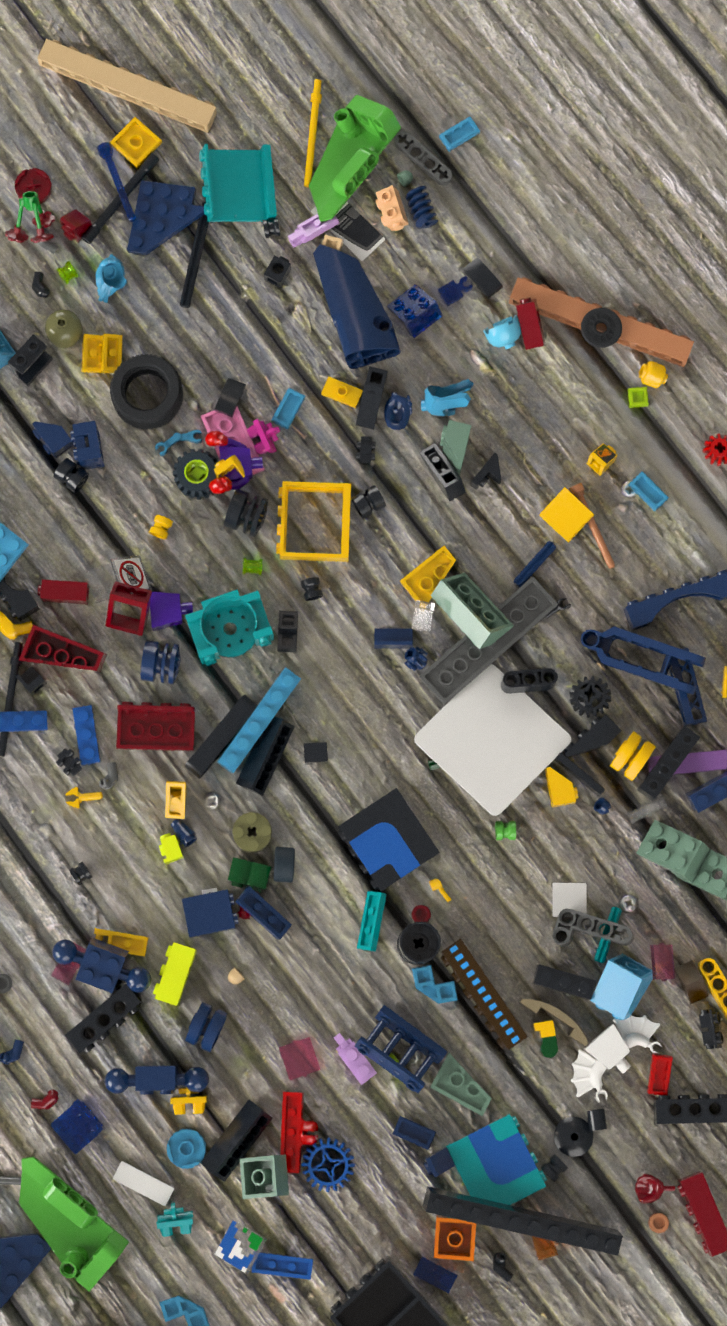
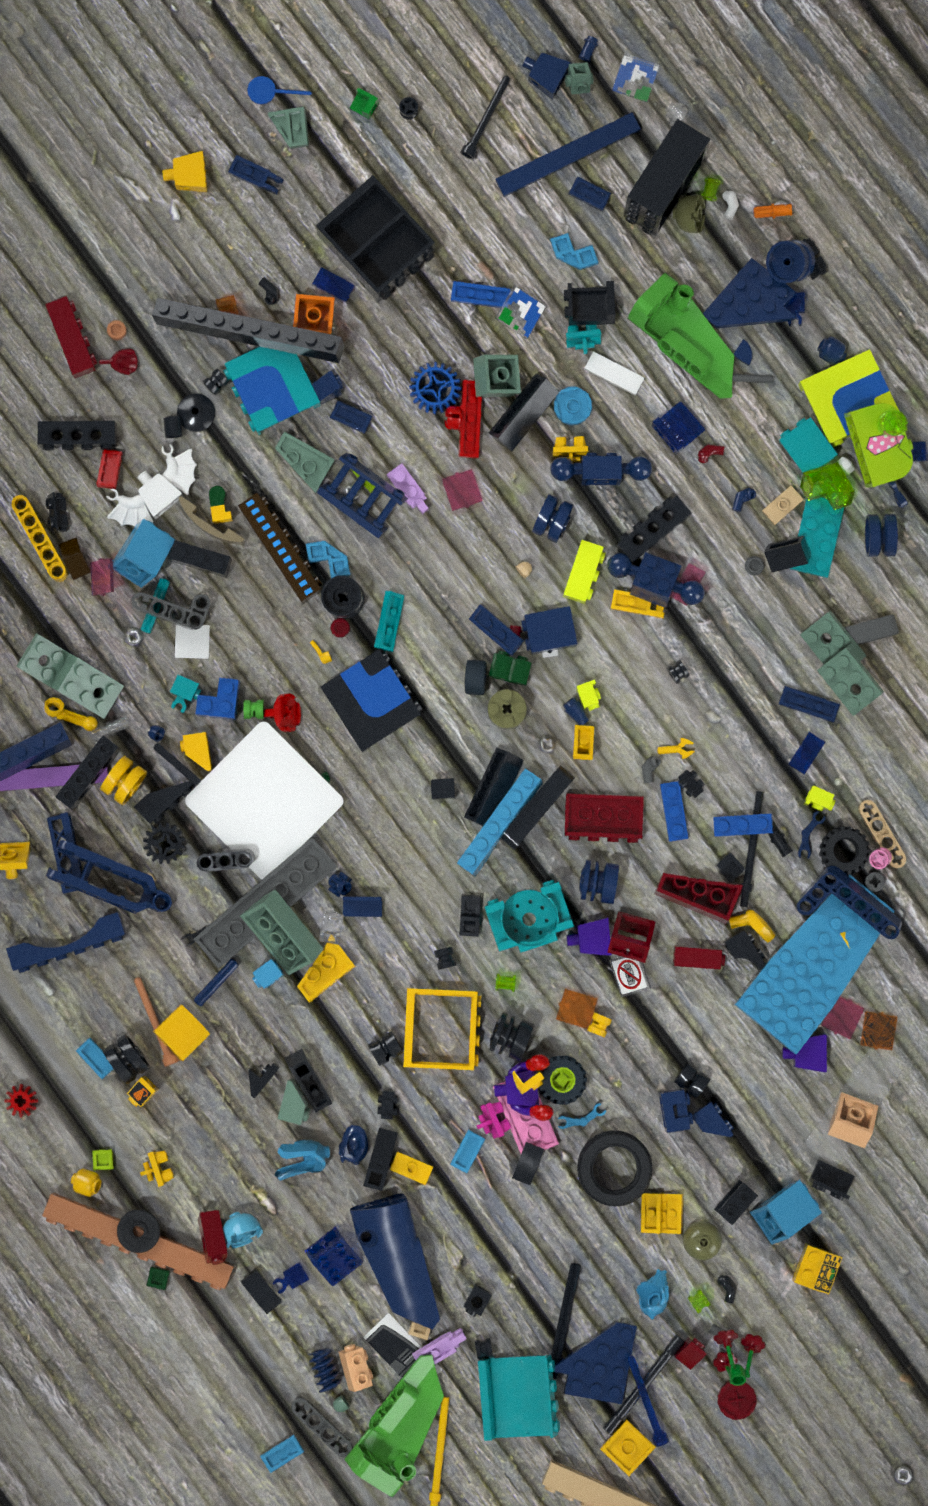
camera: 175 degrees left, 5 degrees up
none -> yellow piece [44,697,98,731]
none -> black wheel [102,1034,150,1085]
none -> yellow hips [140,1150,175,1187]
none -> dark green tile [146,1266,170,1290]
none -> teal brick [170,675,202,713]
none -> blue brick [195,678,240,720]
none -> dark azure brick [252,959,285,989]
none -> red tile [264,693,301,732]
none -> clear orange piece [556,989,598,1029]
none -> black panel [564,281,615,325]
none -> dark blue tile [734,339,752,366]

